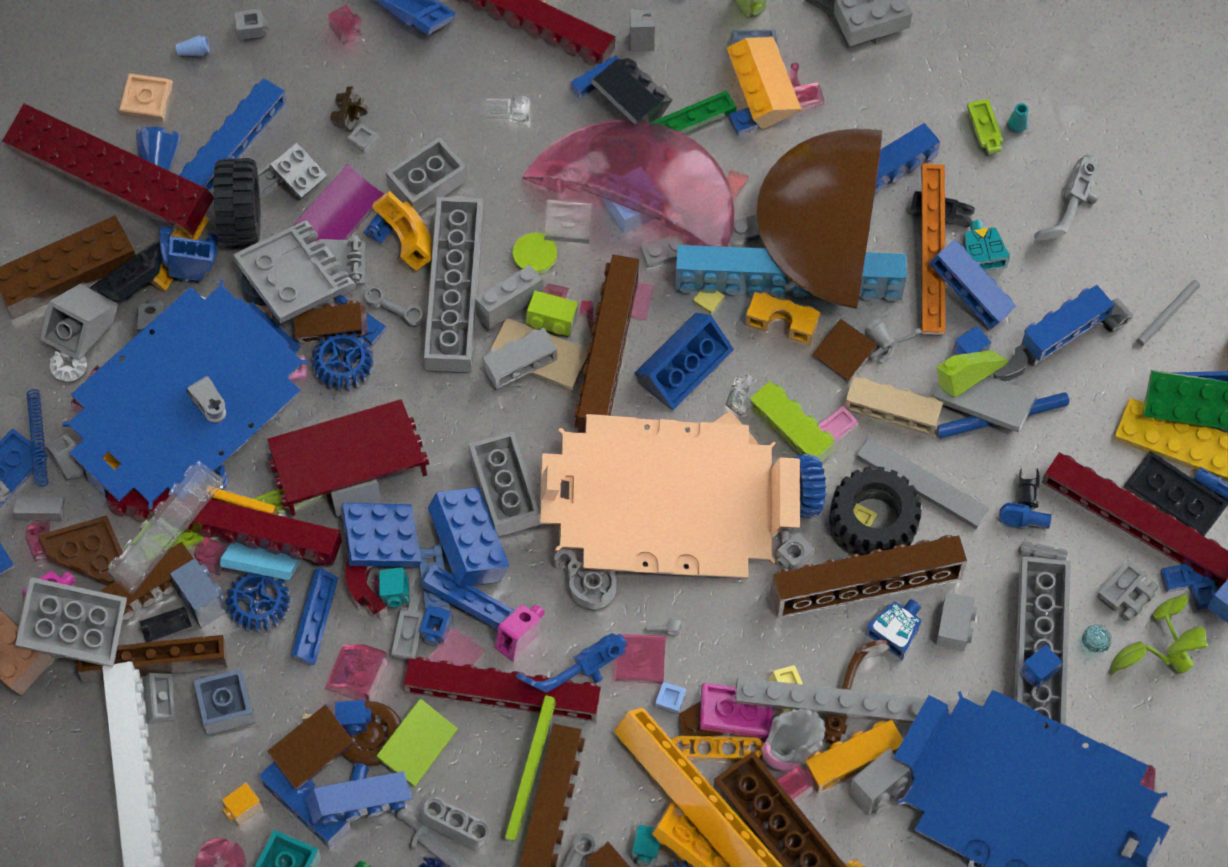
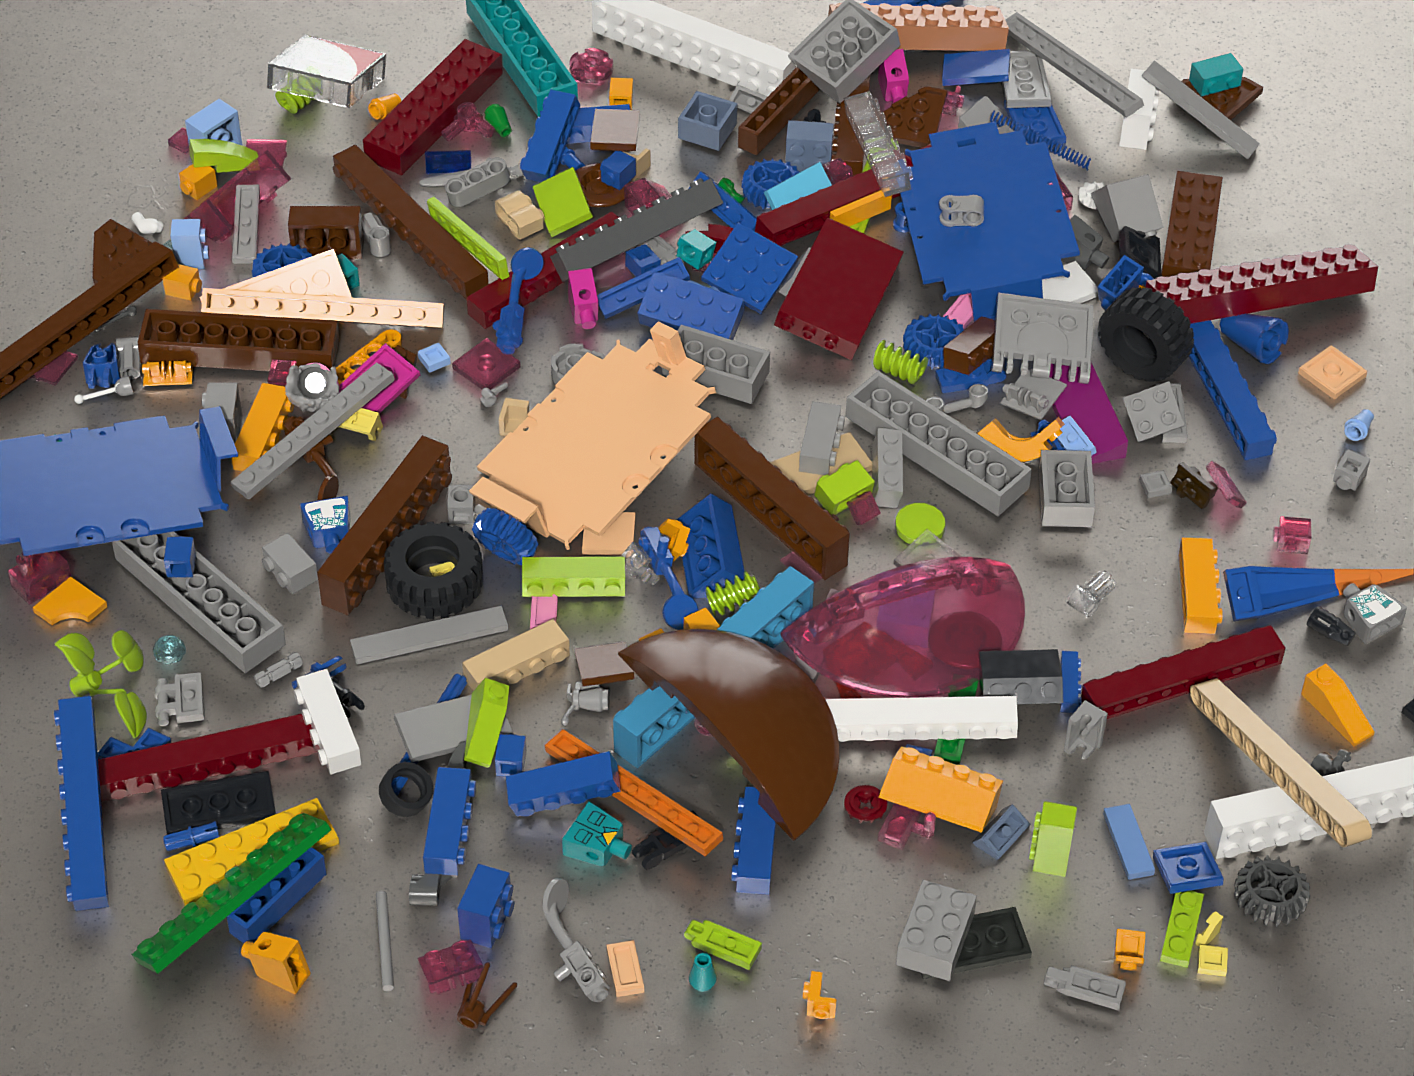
camera: 130 degrees right, 15 degrees down
none -> light orange tile [33,576,107,625]
none -> white brick [294,669,361,775]
none -> black tyre [379,762,433,817]
none -> clear pink hinge [417,940,484,995]
none -> blue brick [457,864,515,949]
none -> reddish brown plant [457,962,517,1029]
none -> tan brick [495,190,545,240]
none -> tan panel [499,398,530,436]
none -> dark grey brick [550,178,723,282]
none -> light nougat tile [606,940,644,997]
none -> blue piece [638,526,698,630]
none -> light orange bracket [658,519,690,562]
none -> lime piece [706,571,760,617]
none -> green piece [718,178,745,203]
none -> light orange bracket [803,971,837,1019]
none -> white brick [825,696,1018,742]
none -> dark red gear [844,785,888,824]
none -> lime piece [873,340,928,384]
none -> light blue plate [1057,416,1097,456]
none -> light orange brick [1179,537,1222,634]
none -> clear pink tile [1206,461,1247,509]

